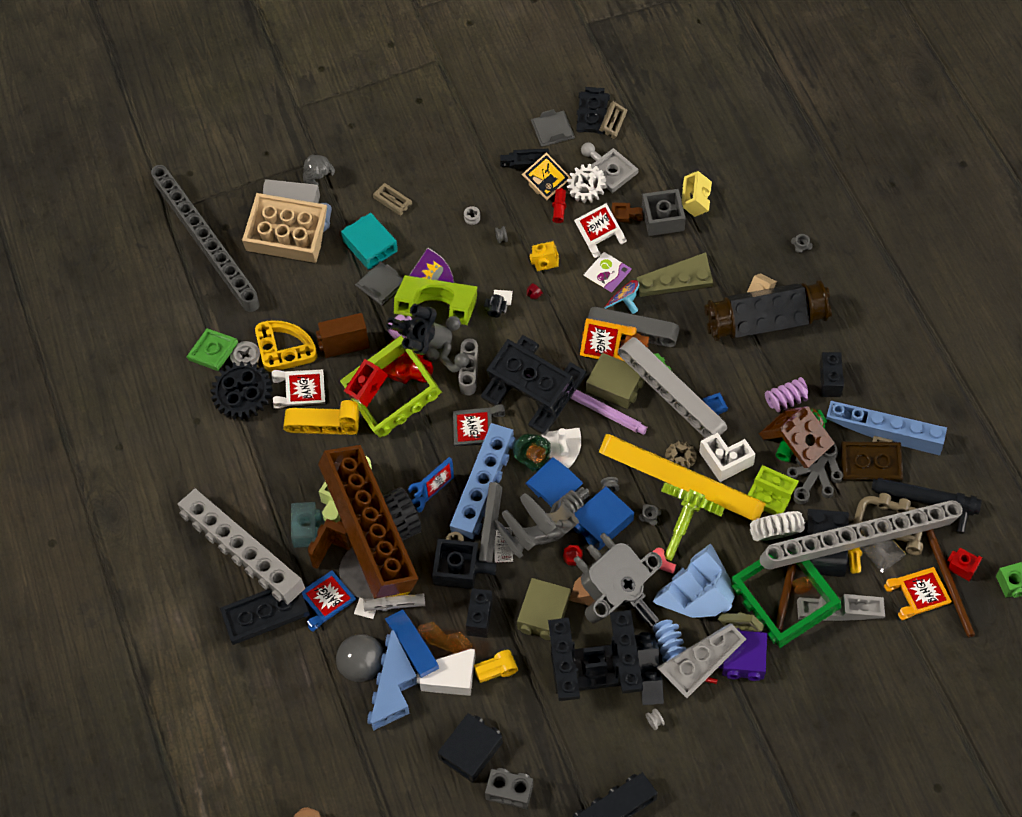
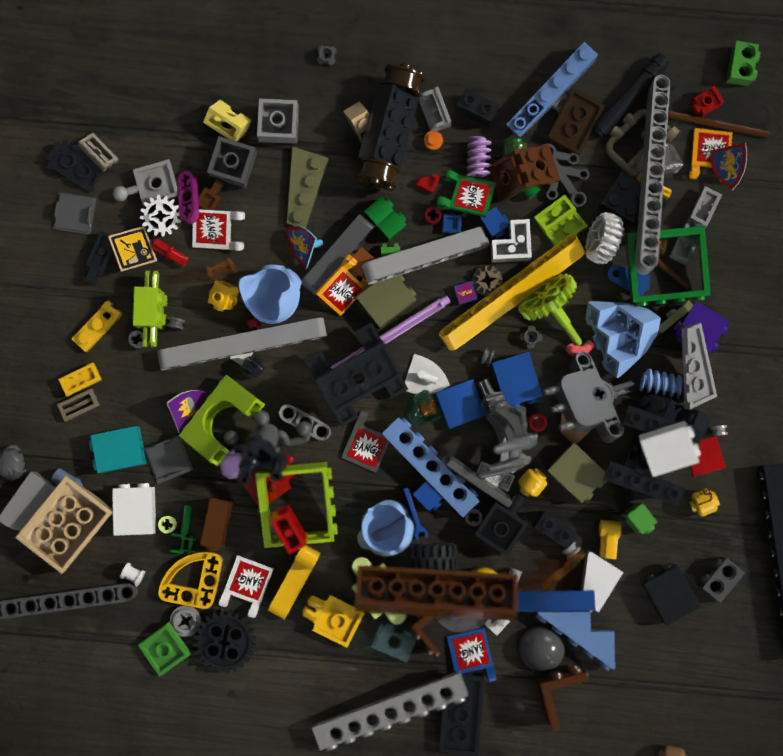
camera: 65 degrees left, 25 degrees up
sticker [584,252,632,293] -> none
none -> yellow plate [58,363,102,397]
none -> yellow plate [72,300,123,352]
none -> white brick [113,483,156,535]
none -> white bush [120,563,145,587]
none -> lime brick [133,271,167,347]
none -> light grey beam [157,318,327,370]
none -> yellowish green bush [158,516,177,533]
none -> green piece [169,505,196,554]
none -> magenta beam [178,171,199,224]
none -> clear orange piece [206,257,238,281]
none -> light blue piece [239,264,302,324]
none -> light grey brick [257,99,299,144]
none -> yellow plate [302,595,365,648]
none -> light blue piece [357,500,415,556]
none -> green brick [364,196,407,241]
none -> blue brick [413,481,443,511]
none -> red tile [416,174,441,194]
none -> light grey hinge [419,87,451,131]
none -> orange plate [424,131,443,150]
none -> dark red bush [425,207,442,225]
none -> flag [437,170,496,217]
none -> magenta tile [453,281,477,305]
none -> blue brick [479,207,509,239]
none -> yellow head [518,468,547,497]
none -> reddish brown bracket [537,665,589,731]
none -> light grey bush [561,541,581,560]
none -> blue piece [607,265,650,296]
none -> bright green brick [621,503,657,535]
none -> white brick [639,421,701,477]
none -> yellow head [689,488,720,517]
none -> red sticker [691,436,726,477]
none -> shield [710,143,747,190]

